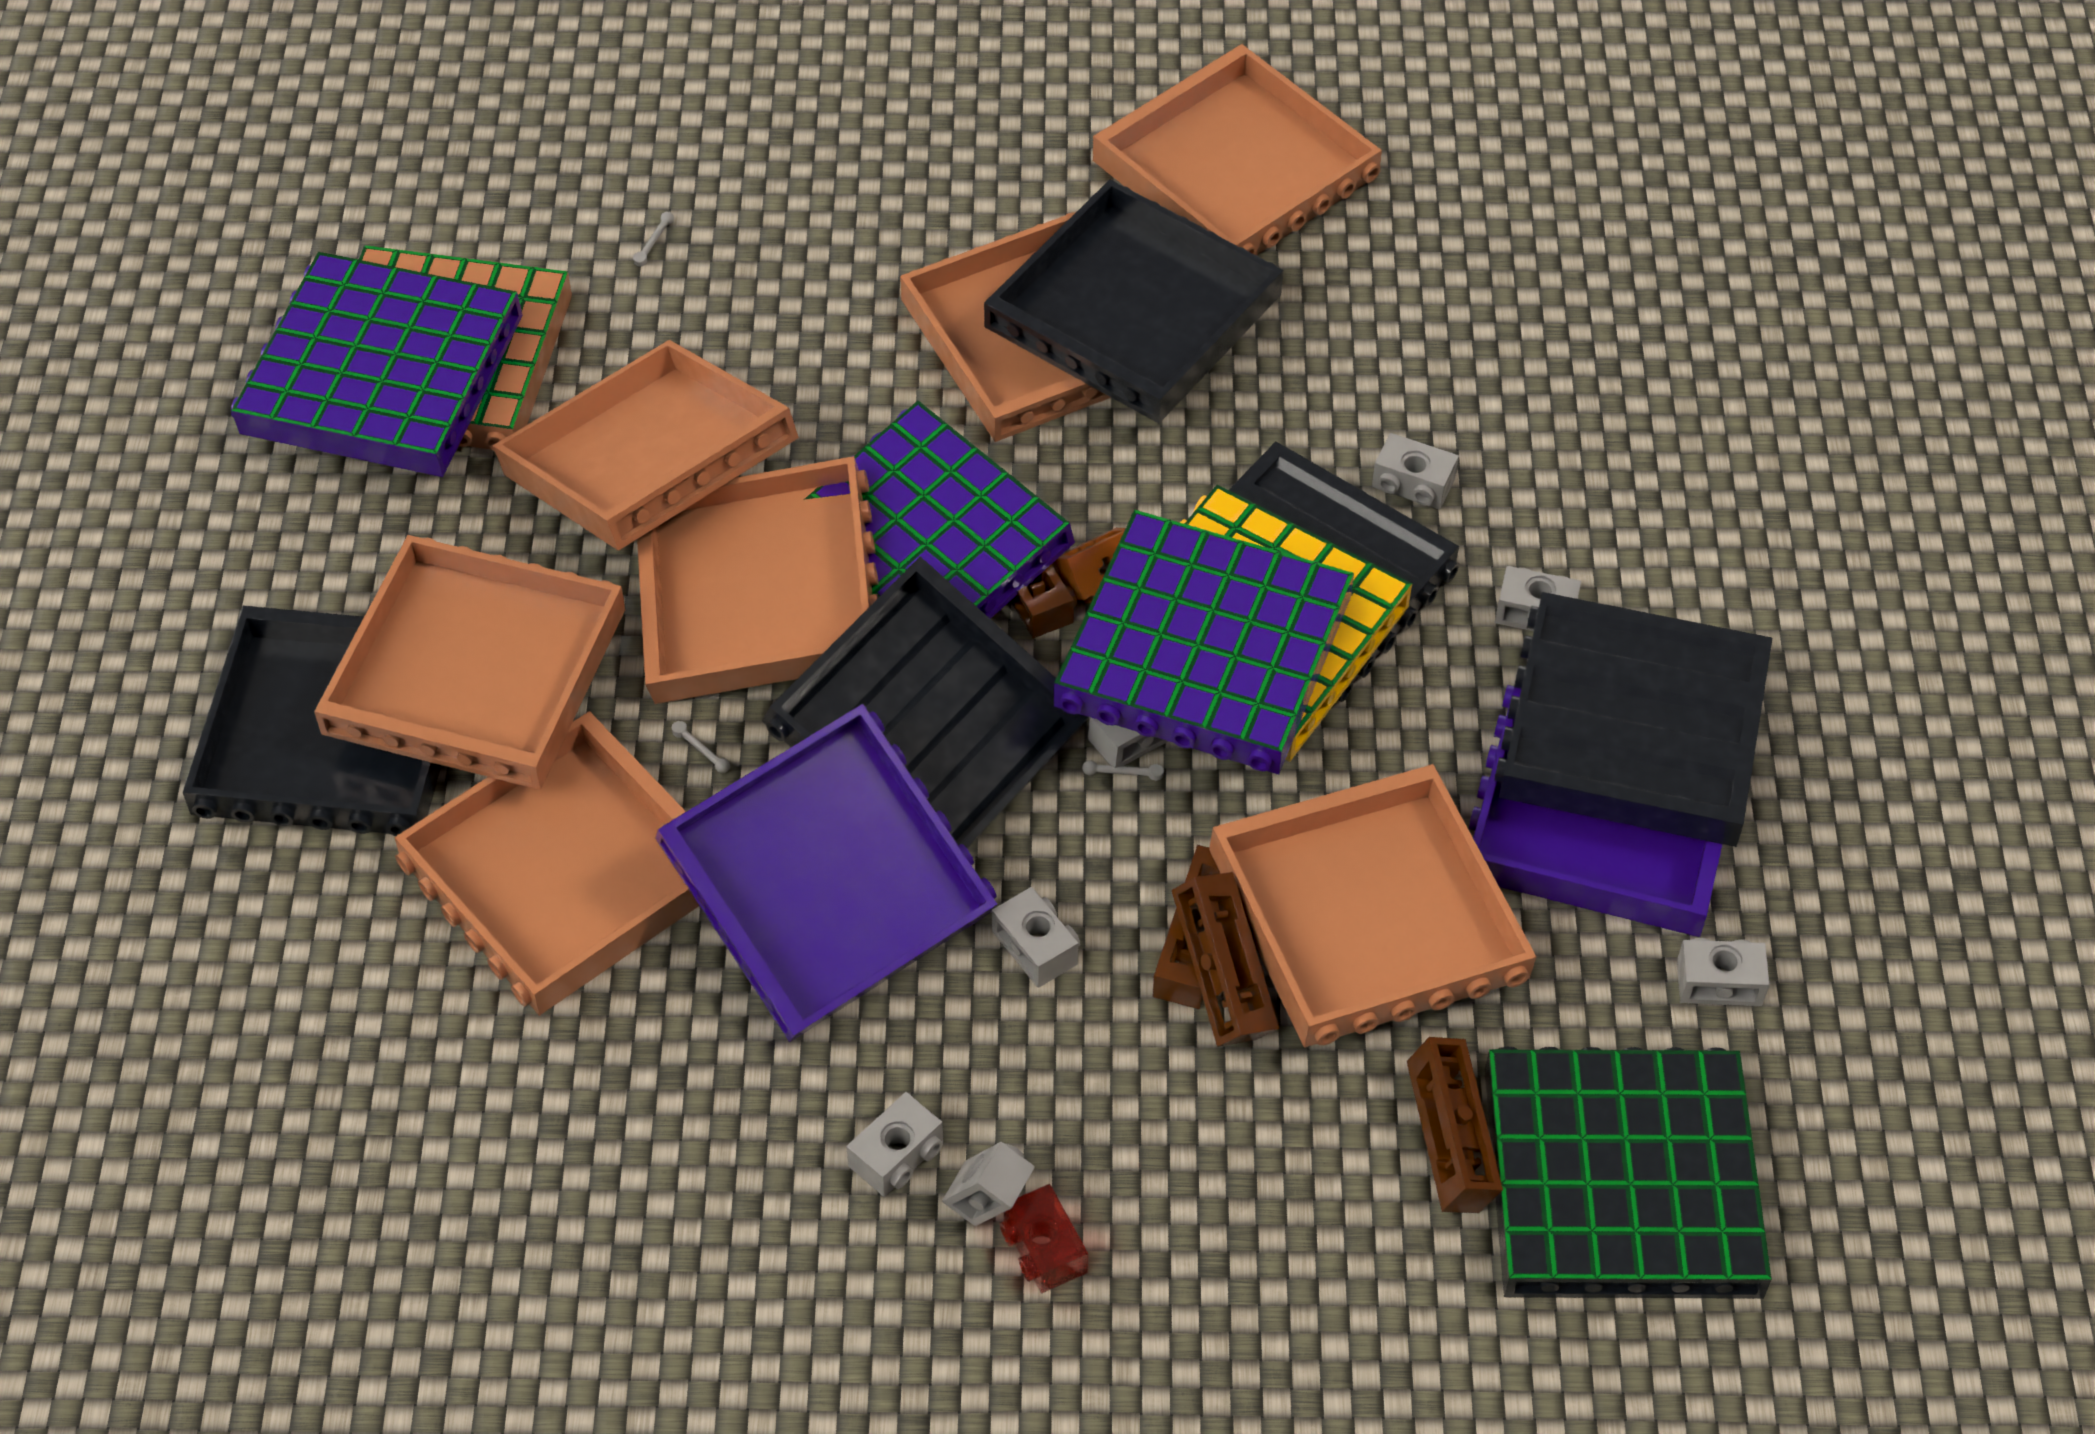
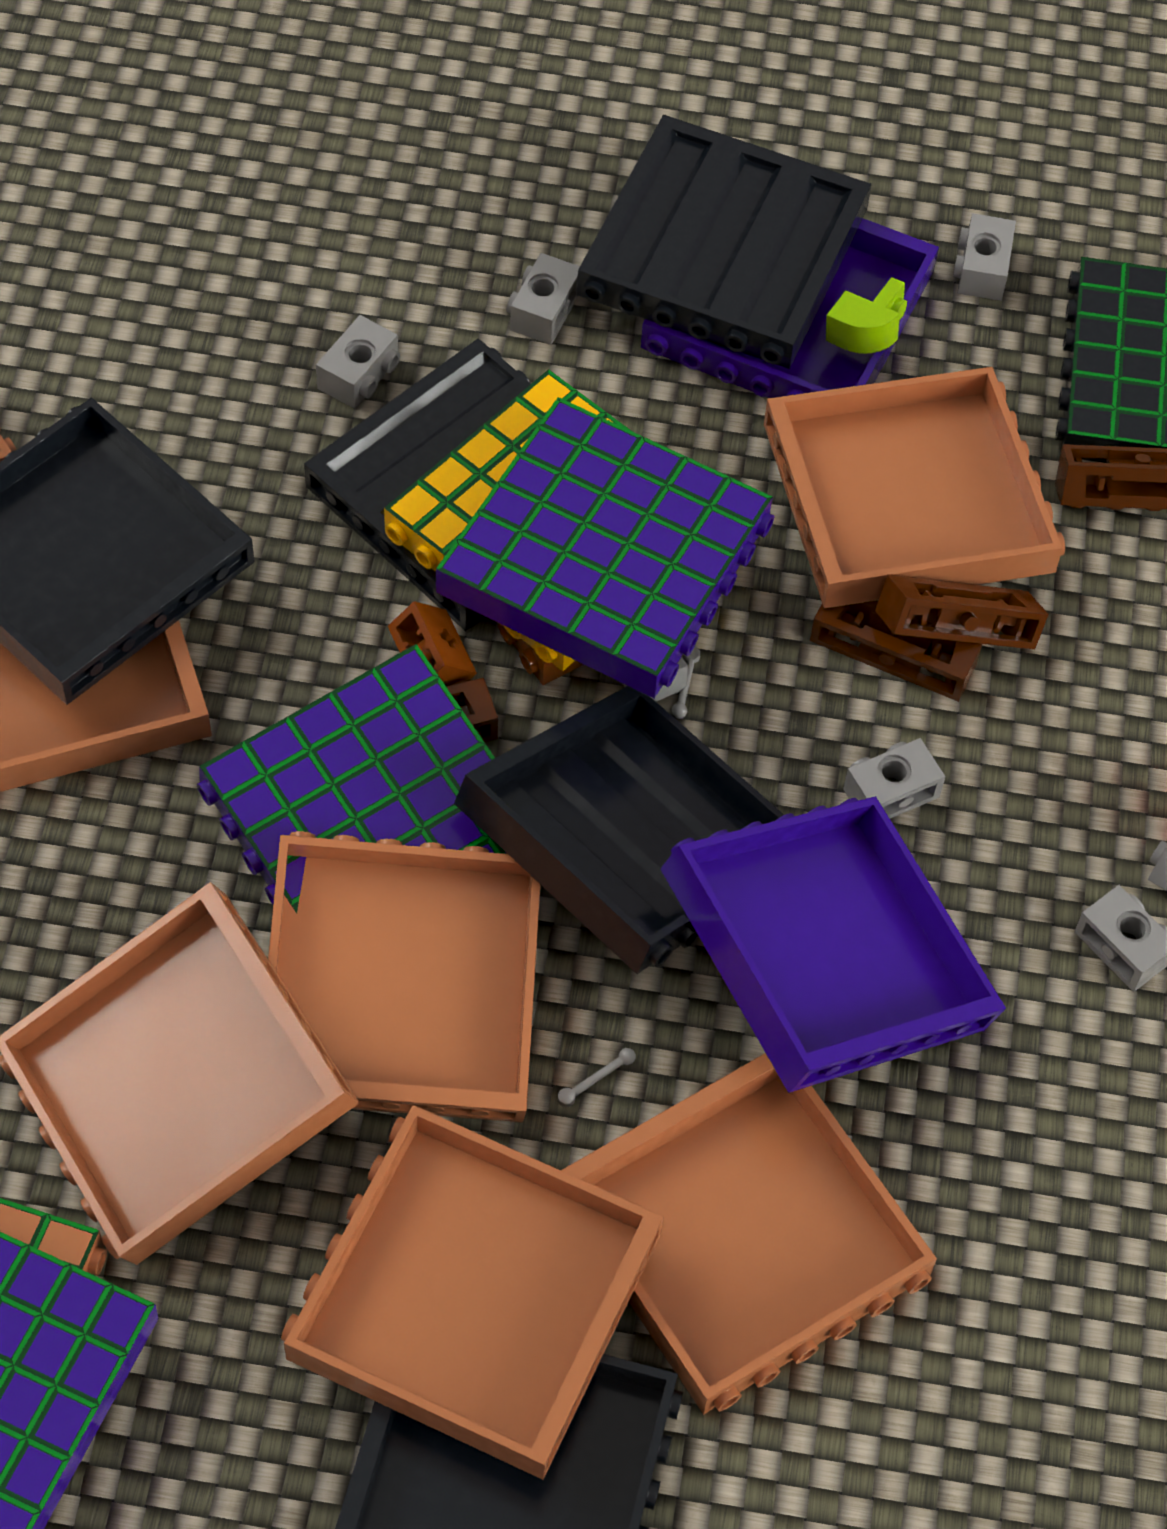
camera: 85 degrees left, 5 degrees up
none -> lime brick [826,277,907,354]

